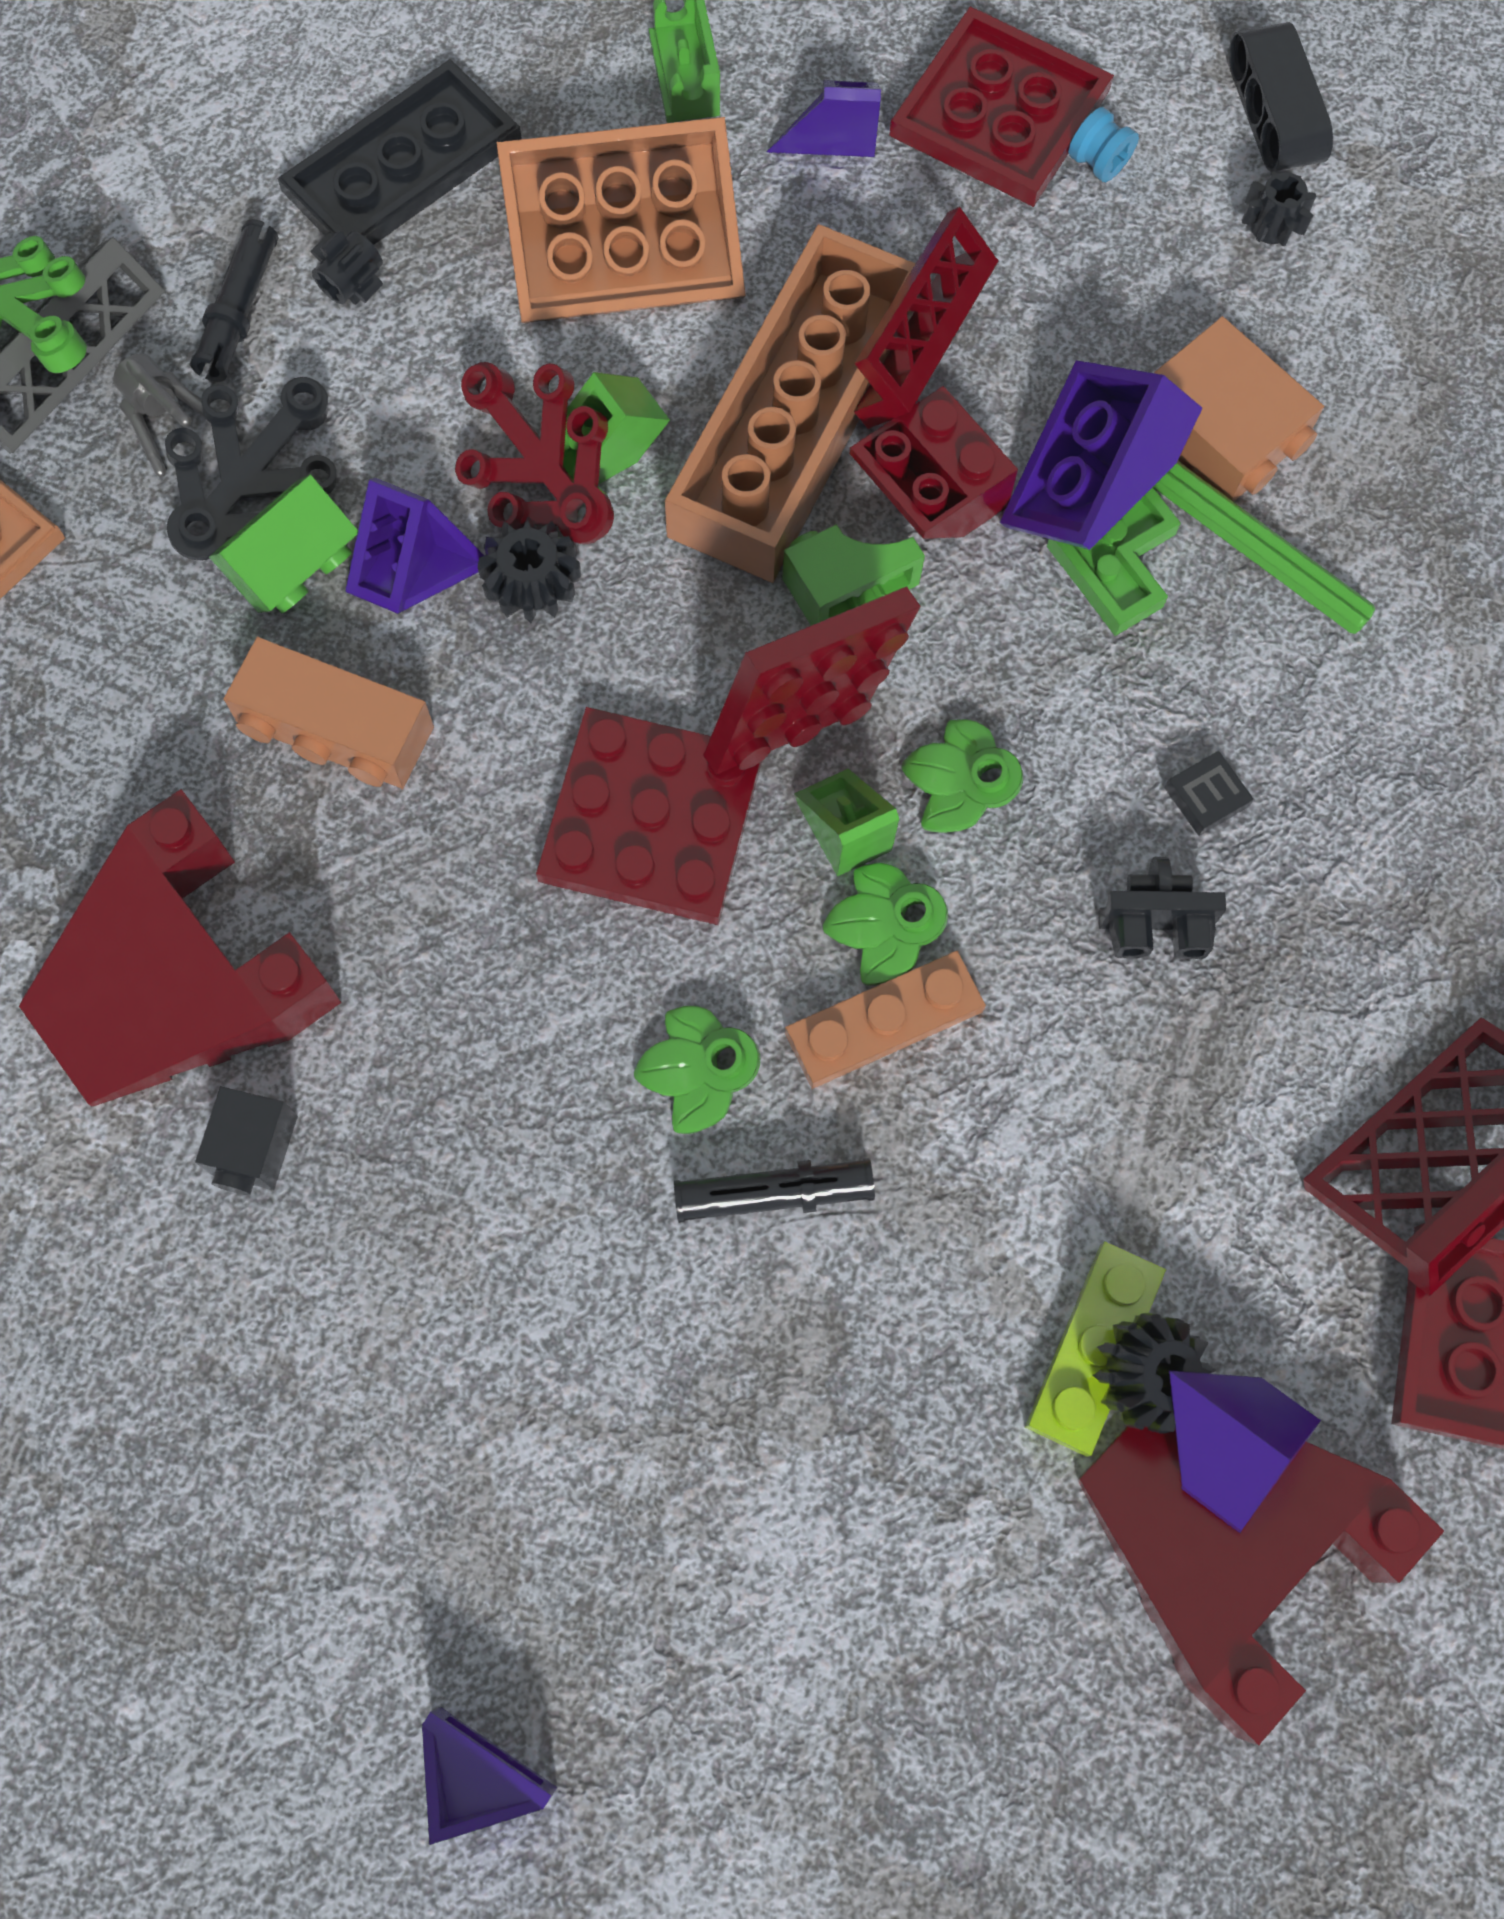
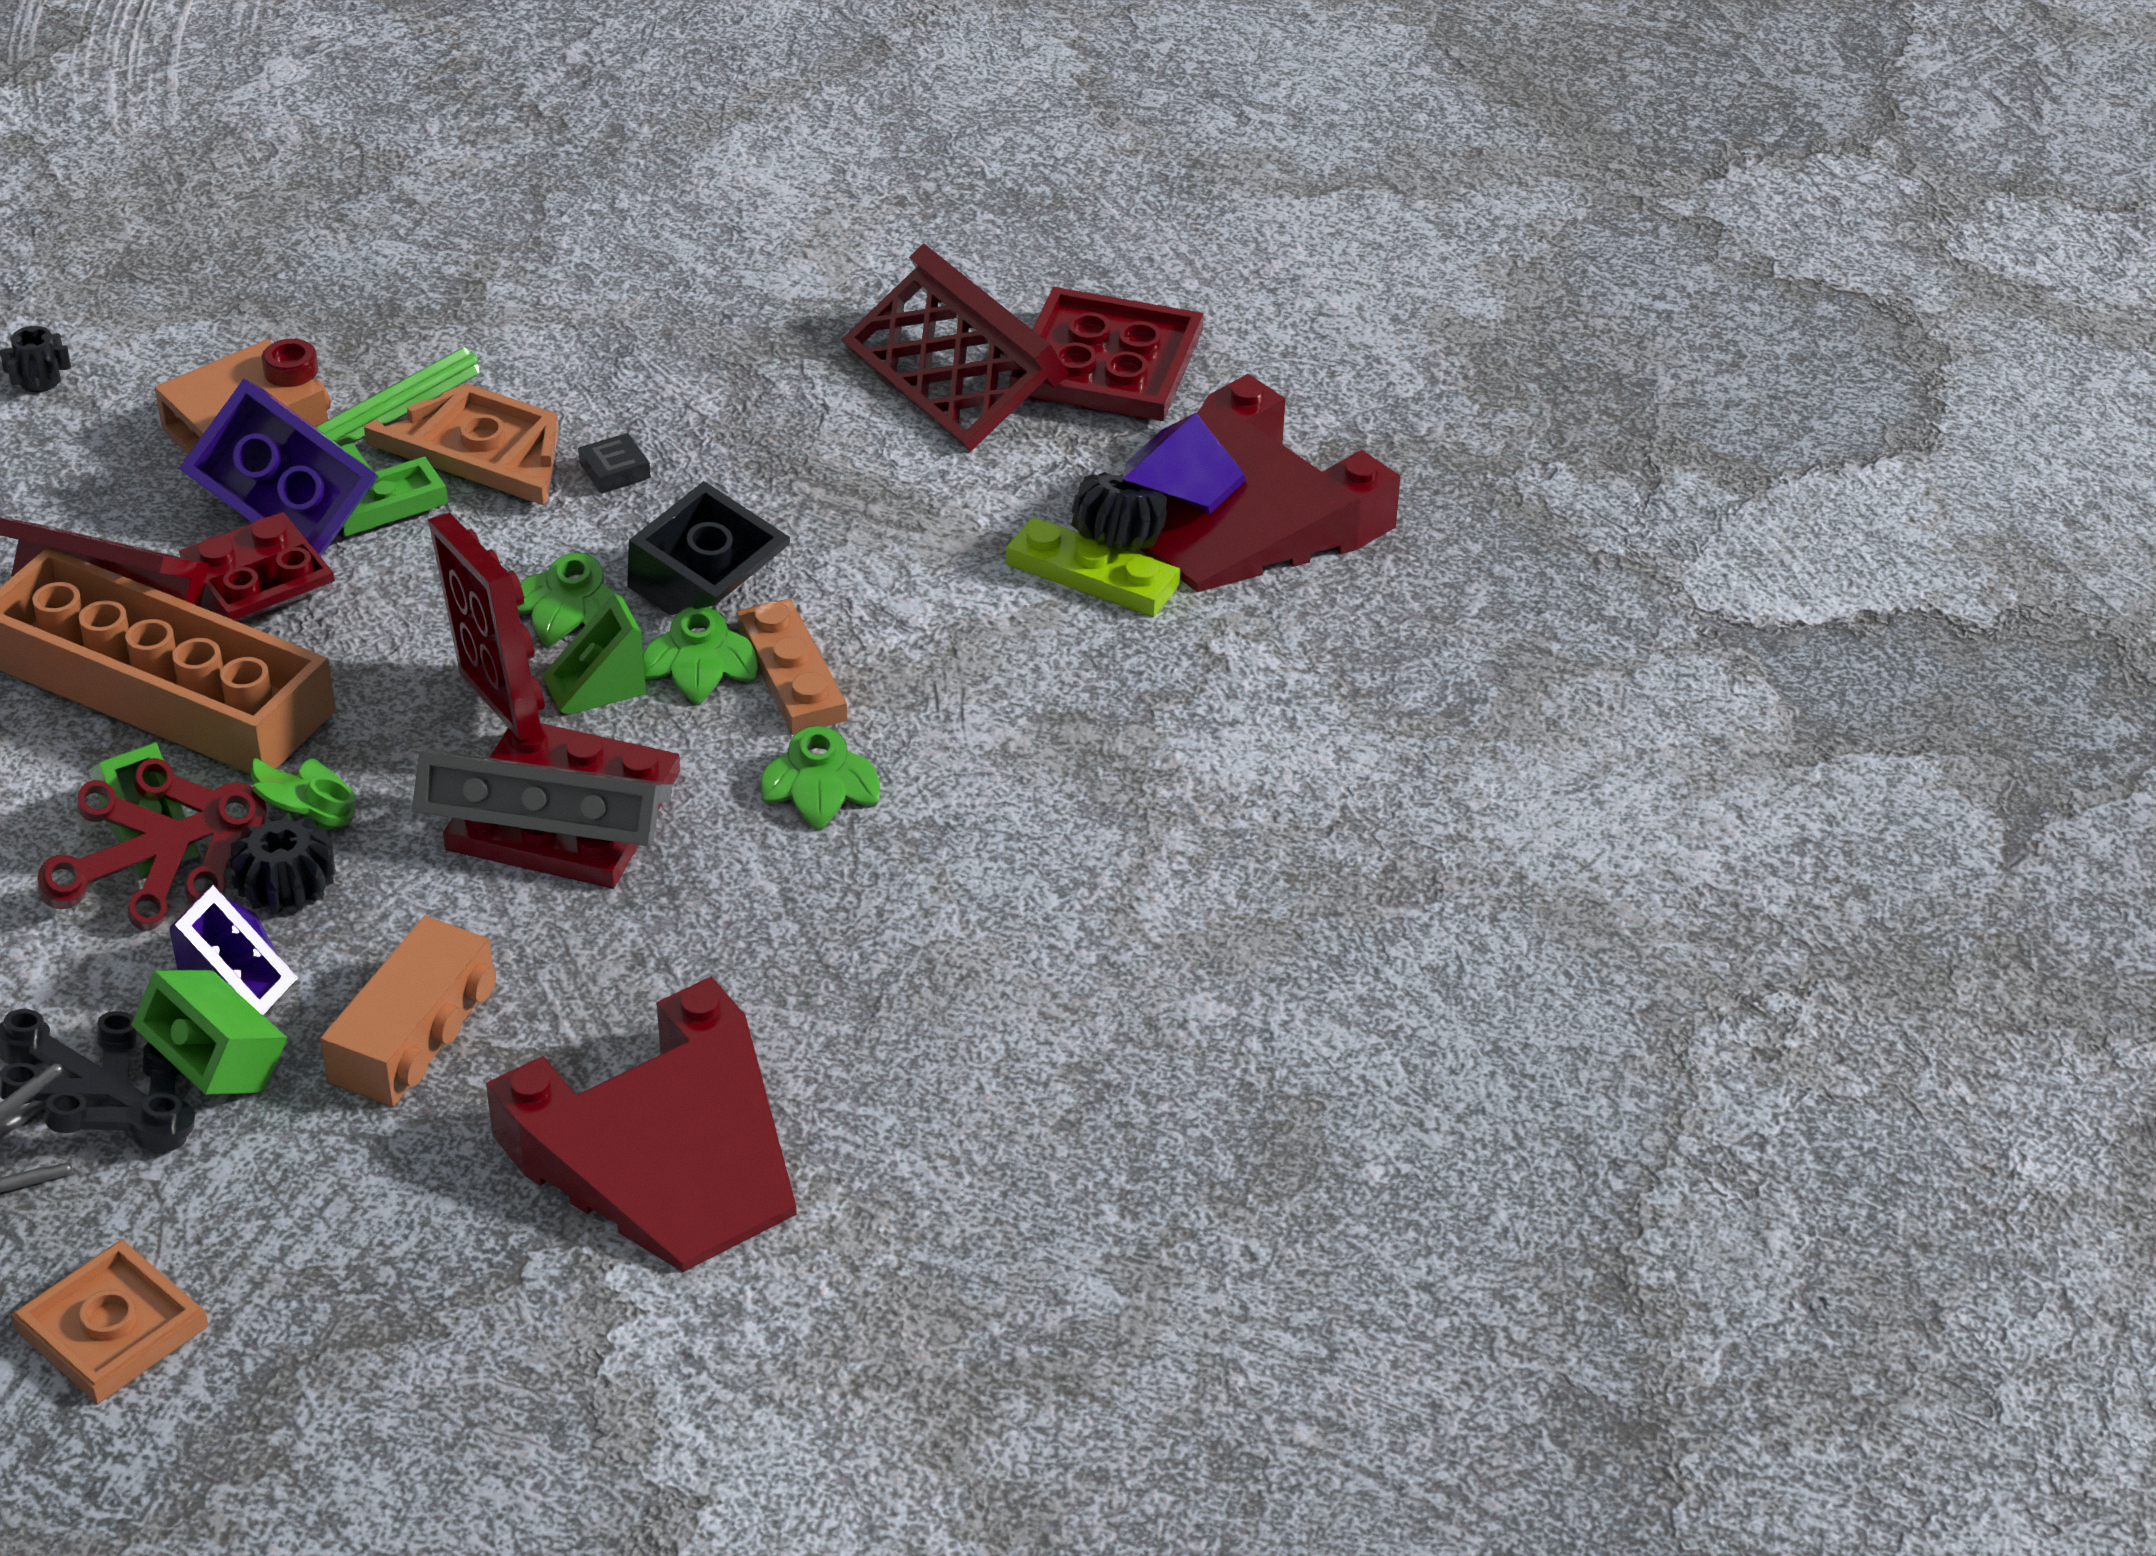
camera: 85 degrees left, 30 degrees down
black brick [195,1086,298,1195] -> none
dark purple slope [422,1707,557,1845] -> none
black pin [674,1158,875,1223] -> none
bright green arch [782,524,925,625] -> none
black hips [1098,857,1226,959] -> none
none -> bright green plate [250,758,356,830]
none -> dark red tile [262,339,318,387]
none -> nougat wing [364,383,559,505]
none -> dark grey fence [412,751,673,846]
none -> black slope [627,481,790,615]

